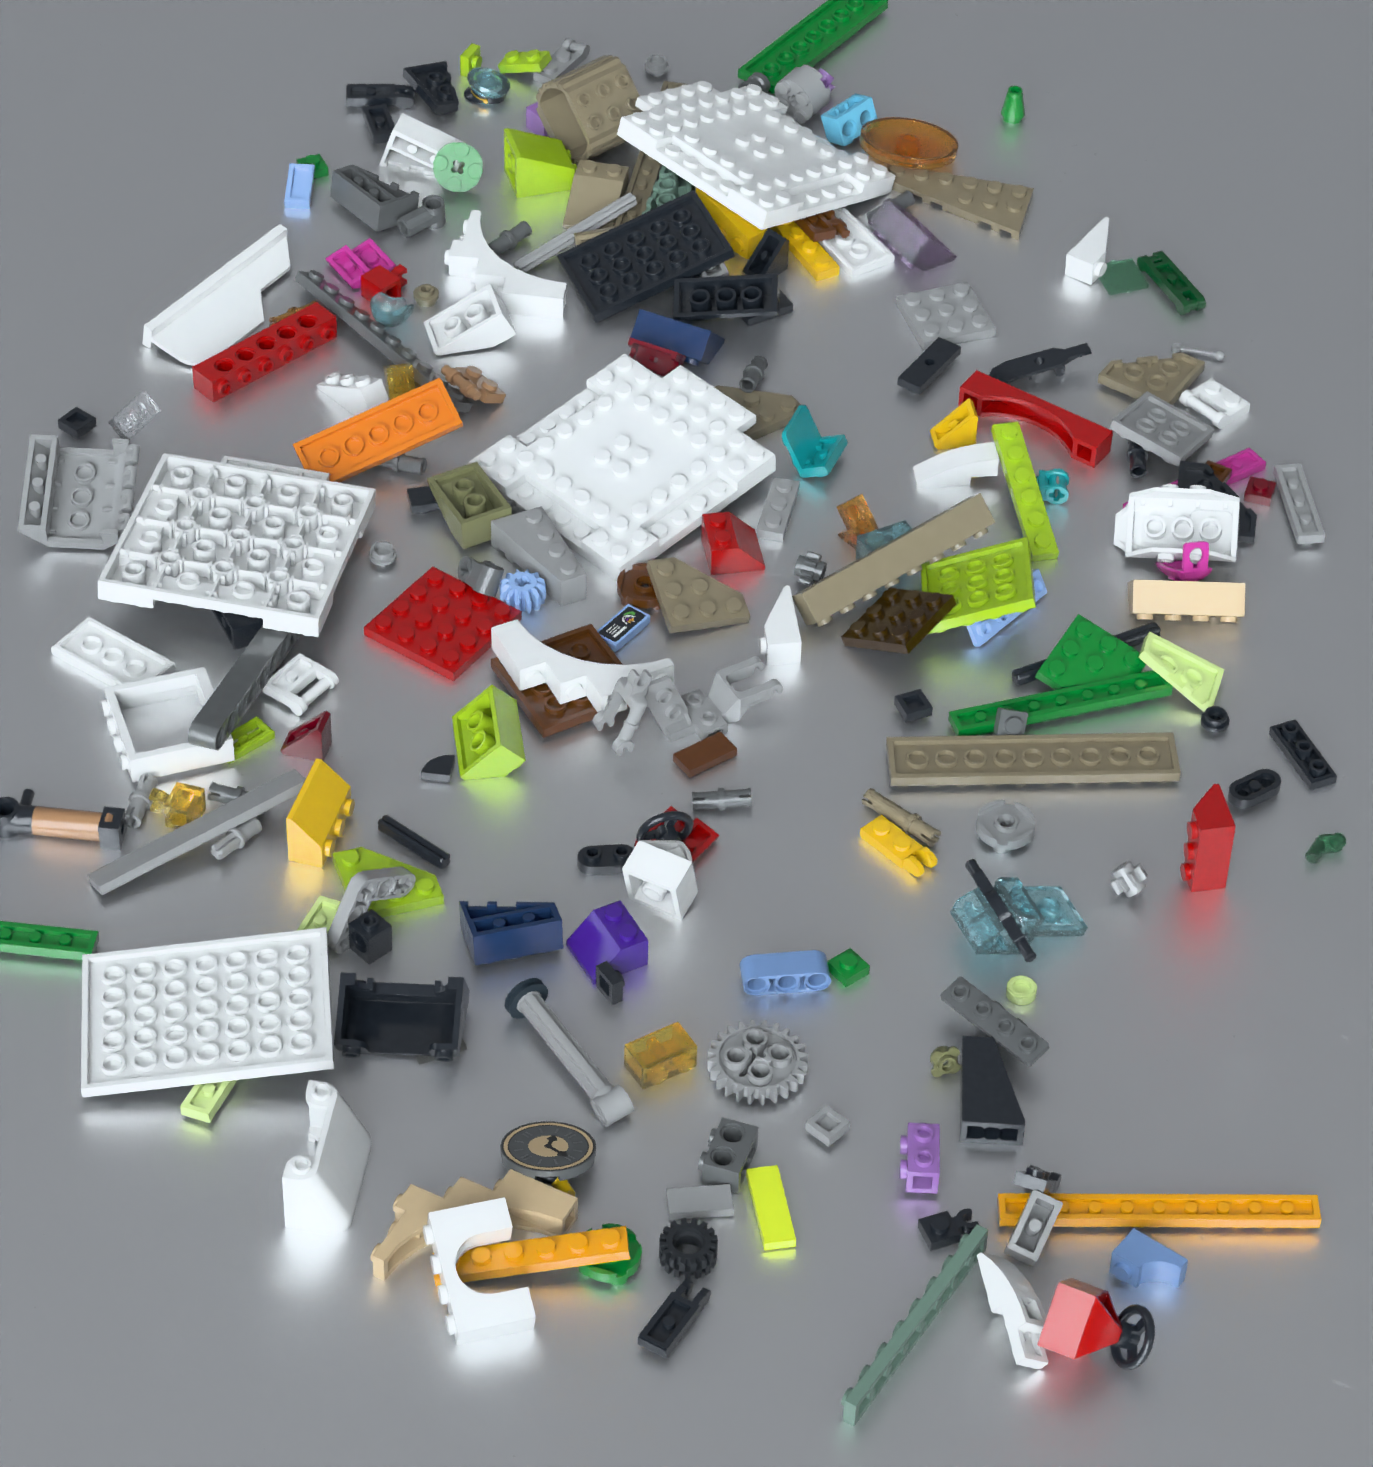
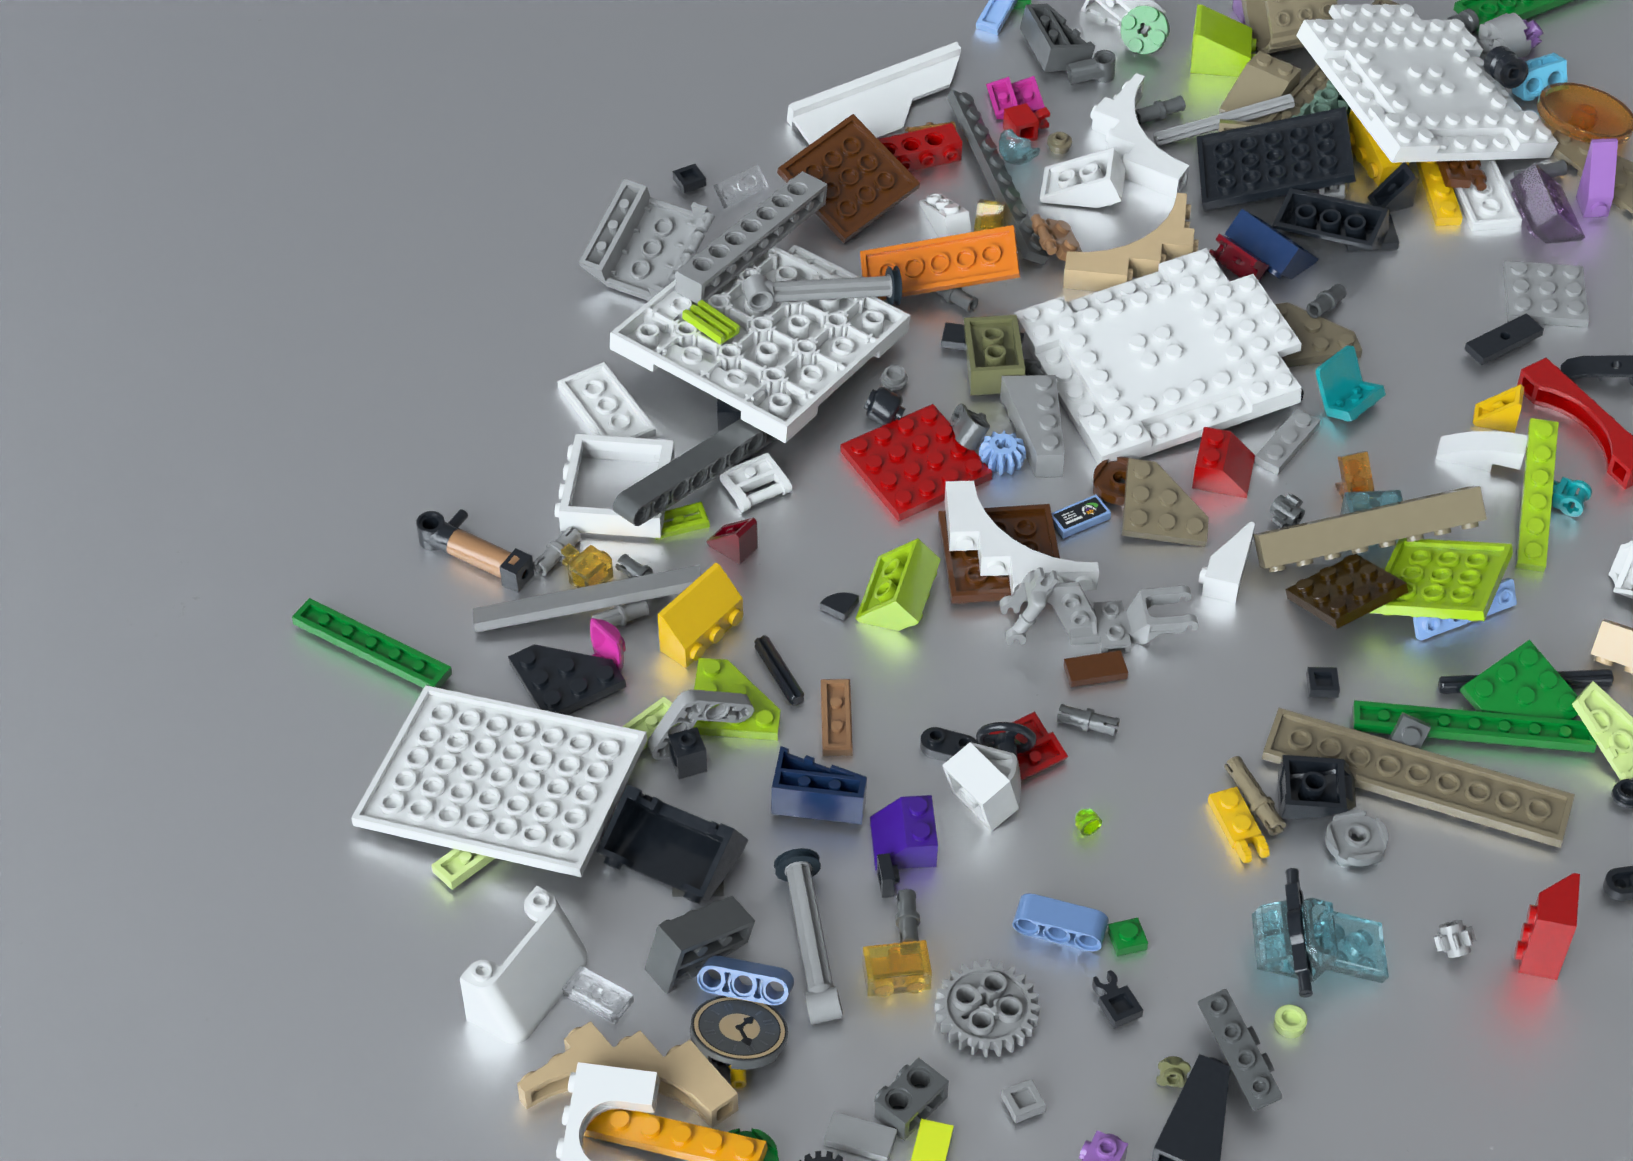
camera: 25 degrees right, 5 degrees up
none -> black plate [508,644,626,715]
none -> clear plate [562,965,634,1025]
none -> dark pink piece [590,618,626,673]
none -> dark grey wedge [645,896,755,994]
none -> light grey brick [675,171,827,304]
none -> lime tile [682,300,740,345]
none -> medium blue beam [697,956,794,1005]
none -> light grey piece [743,266,902,312]
none -> reddish brown plate [777,114,920,244]
none -> medium nougat tile [821,679,853,756]
none -> black head [864,387,906,426]
none -> dark grey pin [895,889,920,951]
none -> tan arch [1063,193,1199,292]
none -> clear neon green hinge [1075,809,1102,836]
none -> black plate [1092,970,1143,1029]
none -> black slope [1277,755,1356,819]
none -> black wheel [1484,46,1529,89]
none -> medium lavender slope [1576,138,1618,218]

